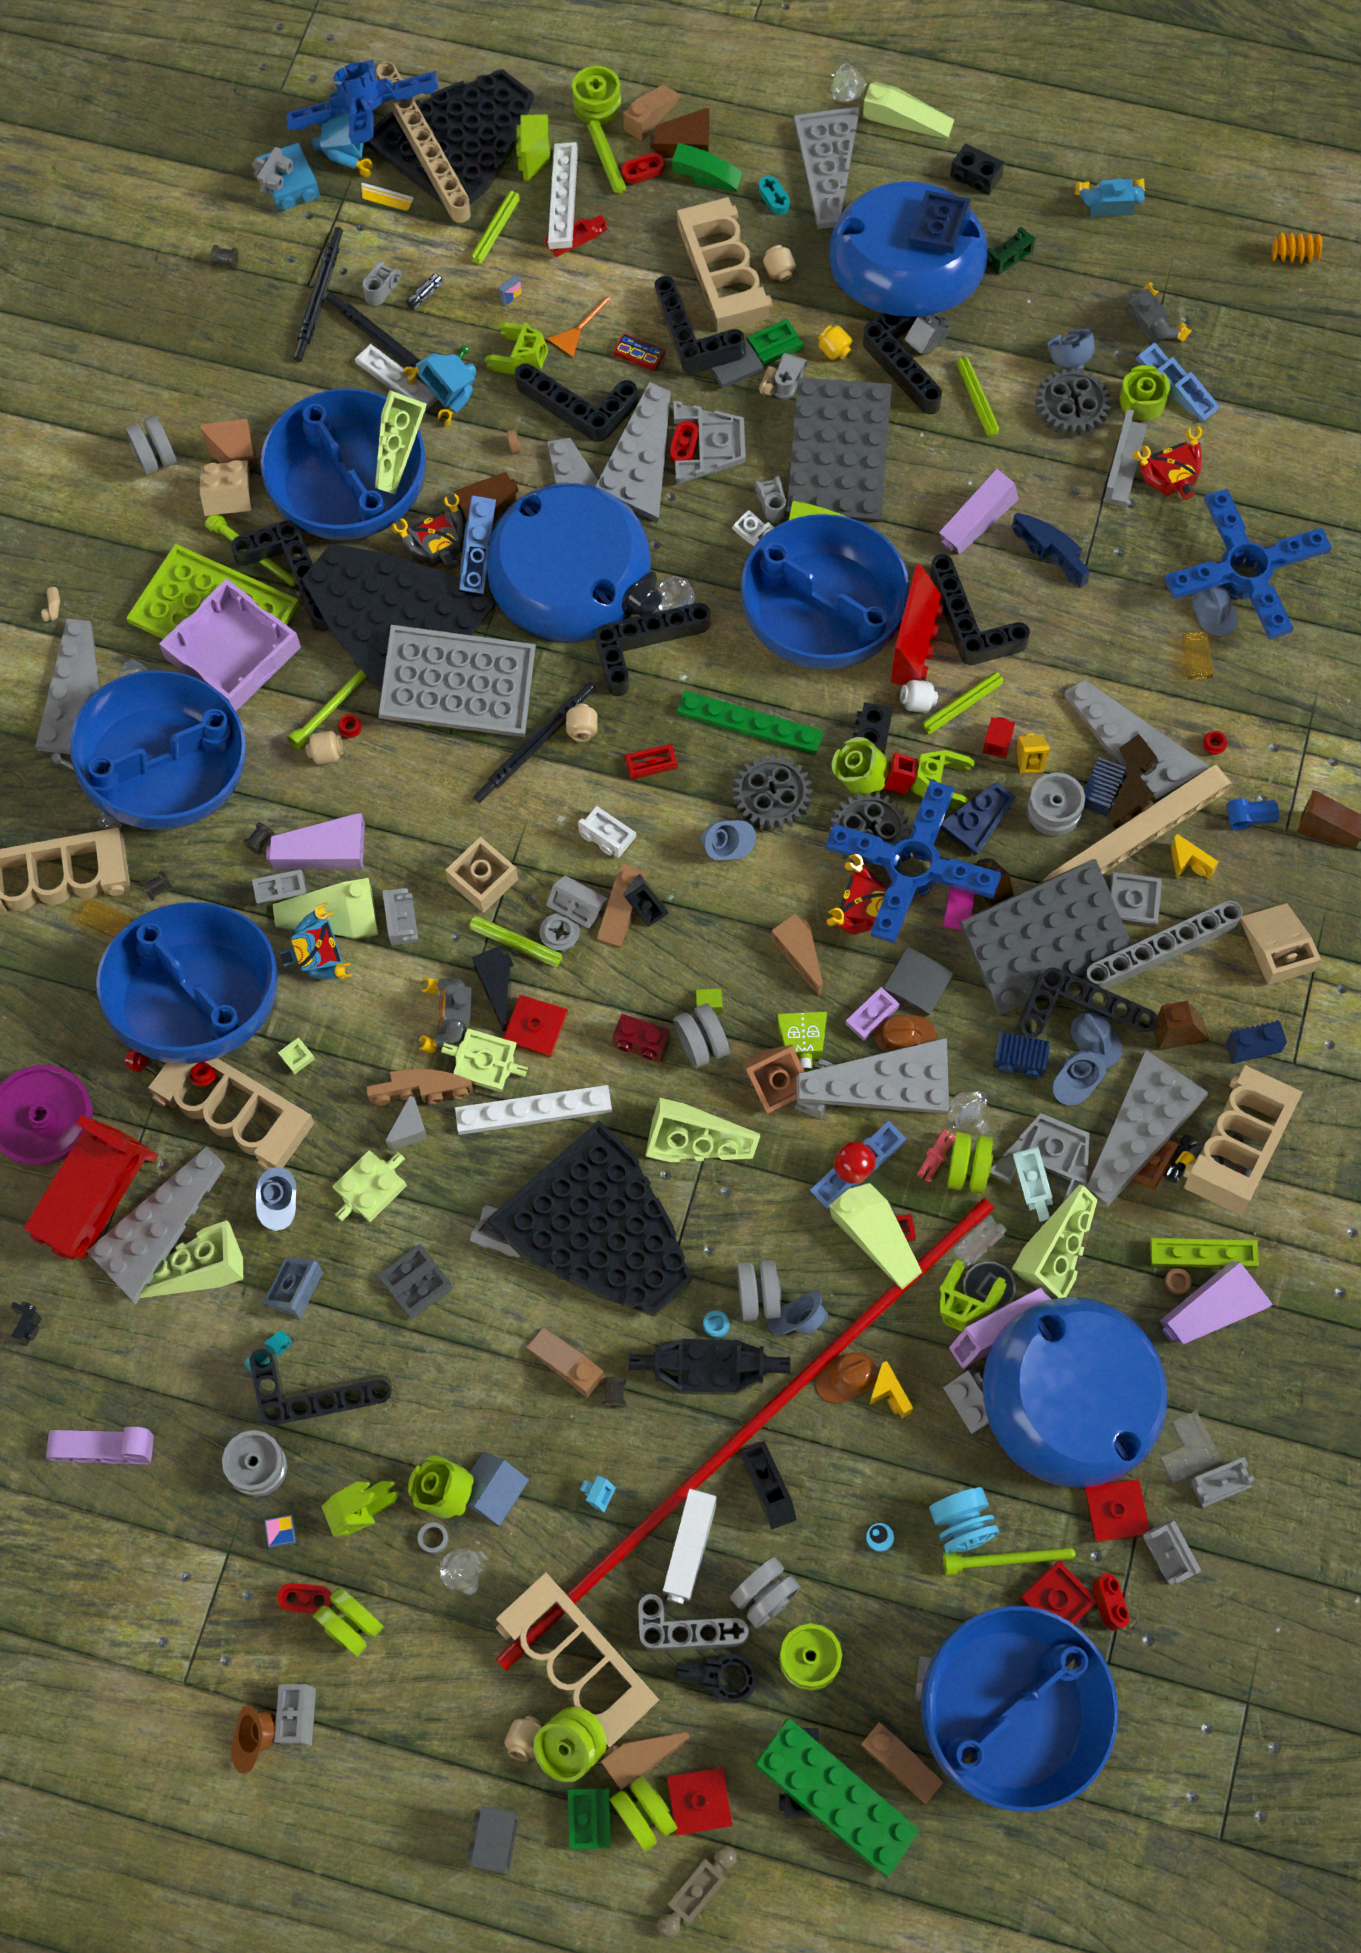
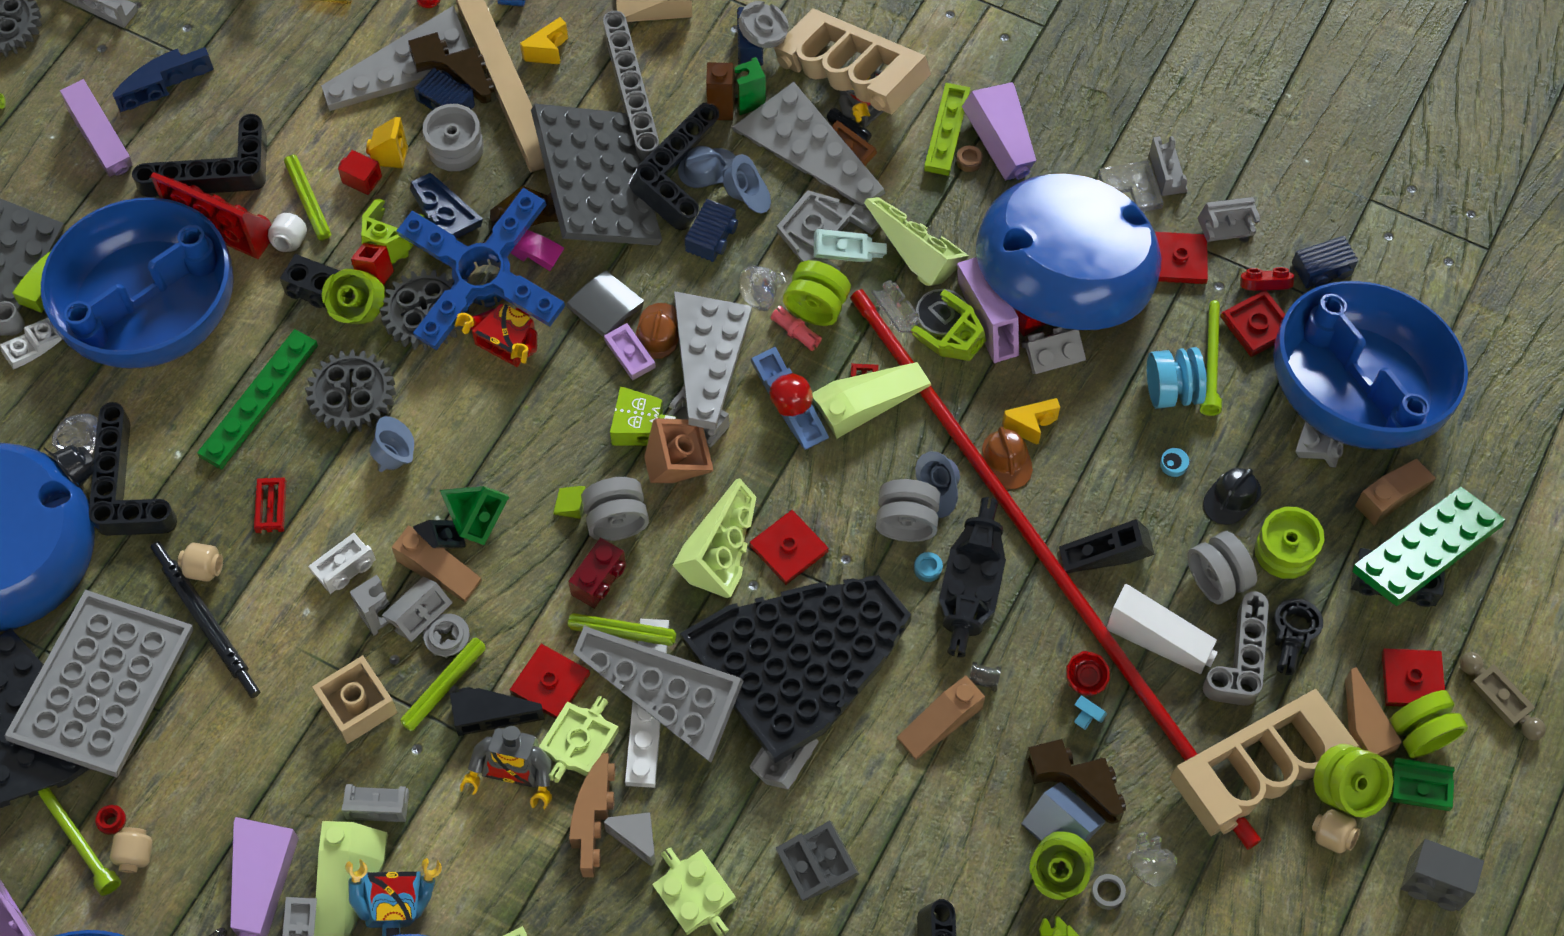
camera: 80 degrees left, 5 degrees down
medium nougat slope [771,913,823,995] -> none
light grey tile [1109,872,1162,928] -> none
none -> light grey hinge [350,575,390,636]
none -> green slope [440,486,509,545]
none -> lime axle [568,613,676,646]
none -> light grey wing [573,626,743,763]
none -> green hinge [735,57,766,115]
none -> light grey tile [739,1,789,48]
none -> red plate [749,510,829,585]
none -> dark brown arch [1026,739,1126,824]
none -> red hair [1065,651,1110,696]
none -> black piece [1203,468,1261,525]
none -> dark blue brick [1292,236,1358,289]

